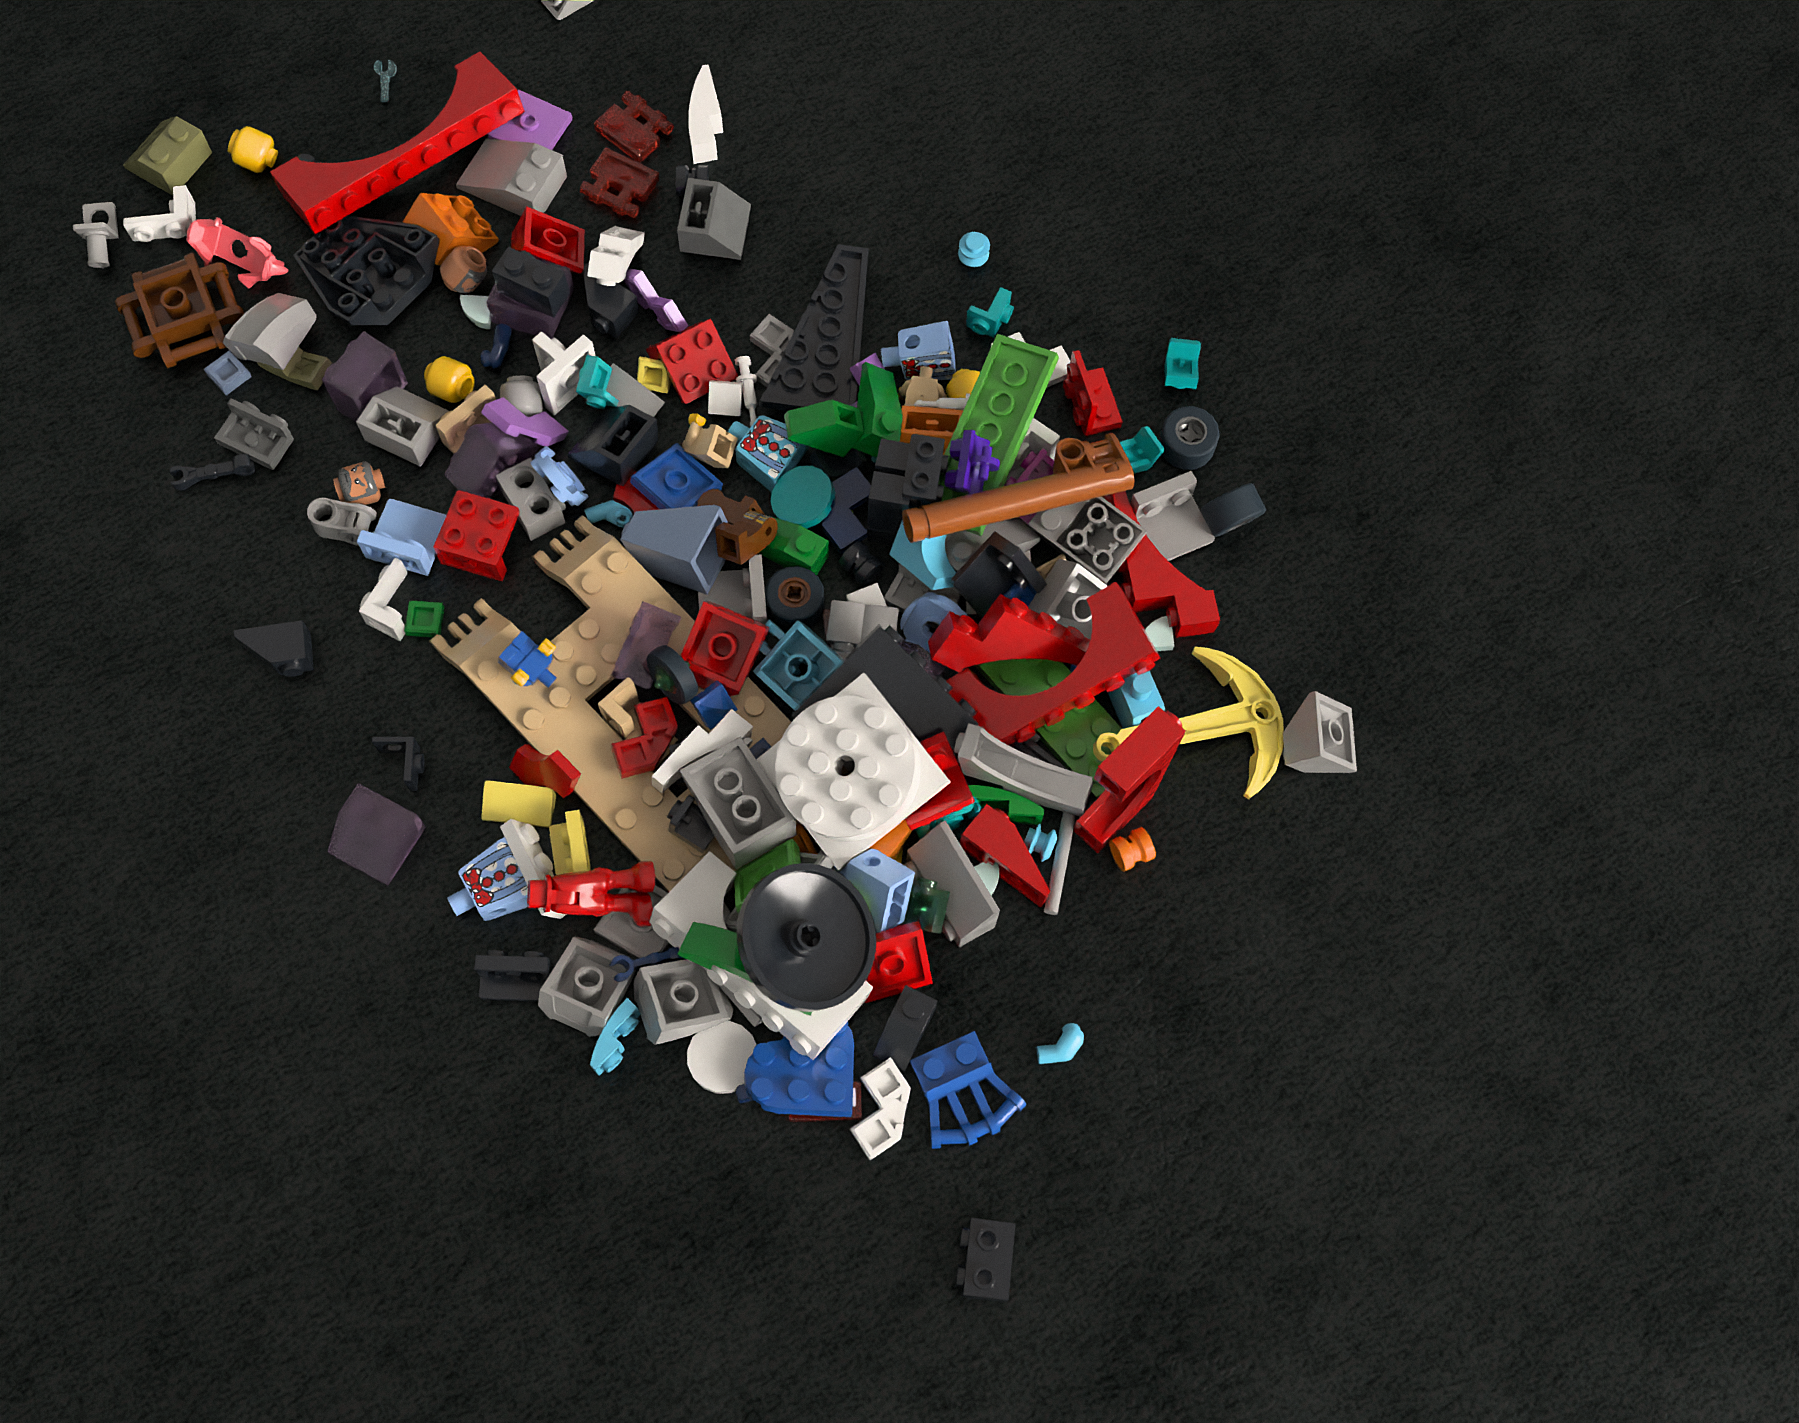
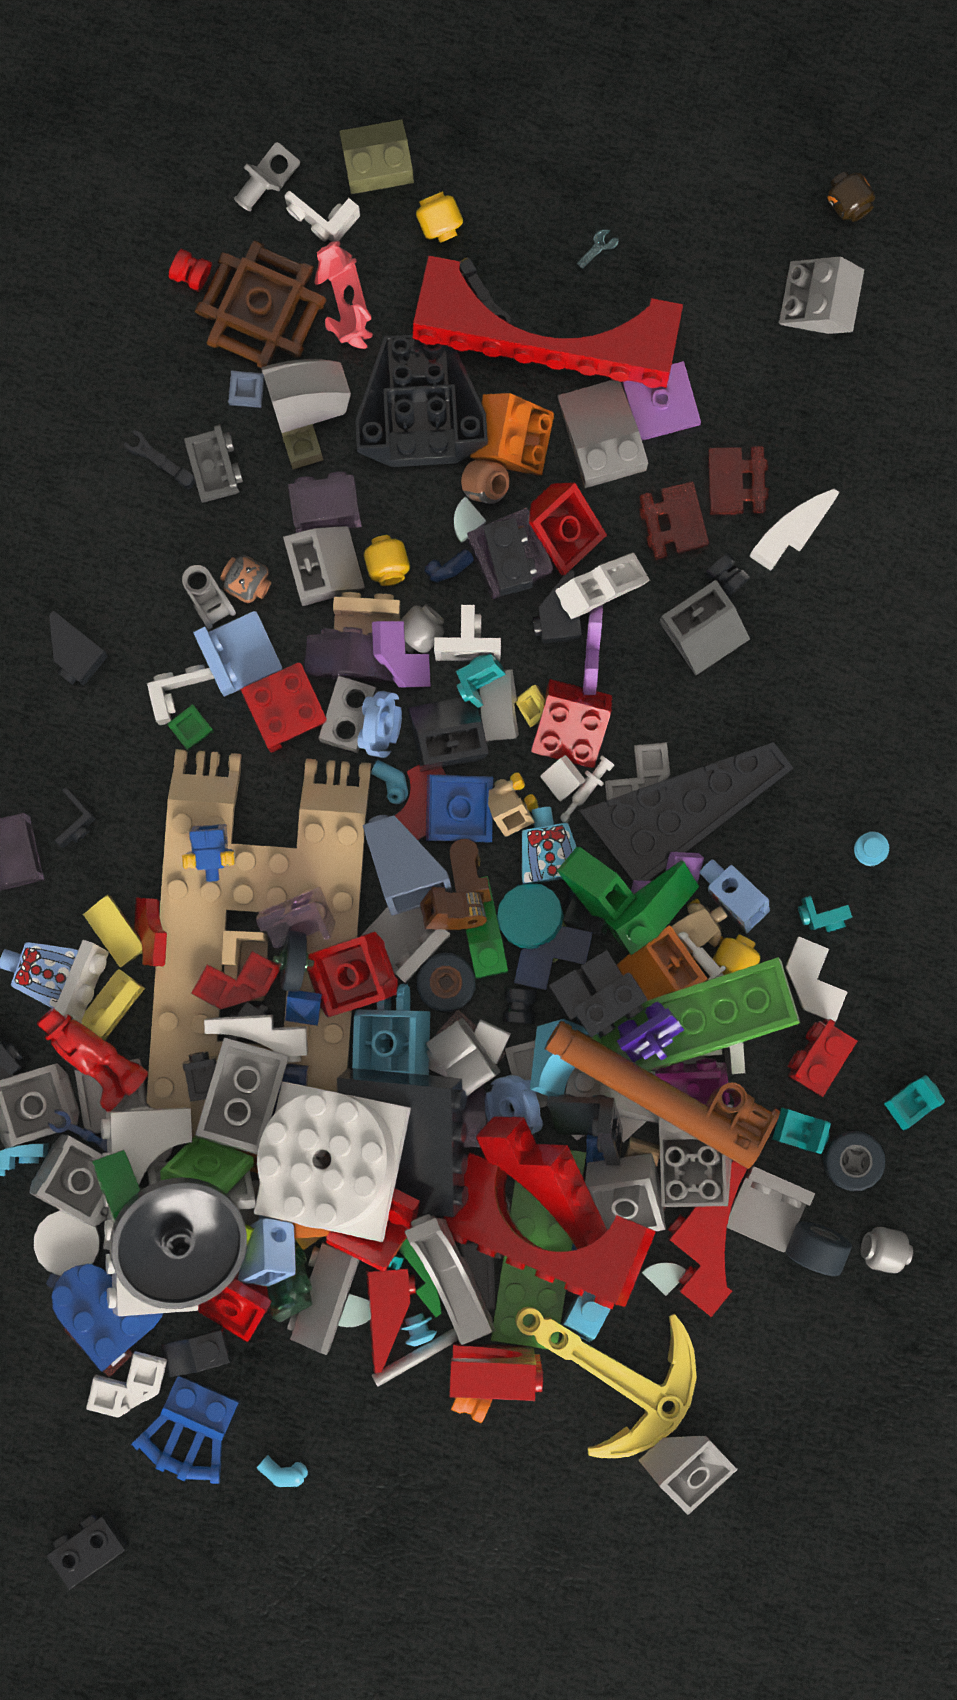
camera: 55 degrees right, 15 degrees up
none -> red wheel [169,249,212,292]
none -> light grey head [861,1227,913,1273]

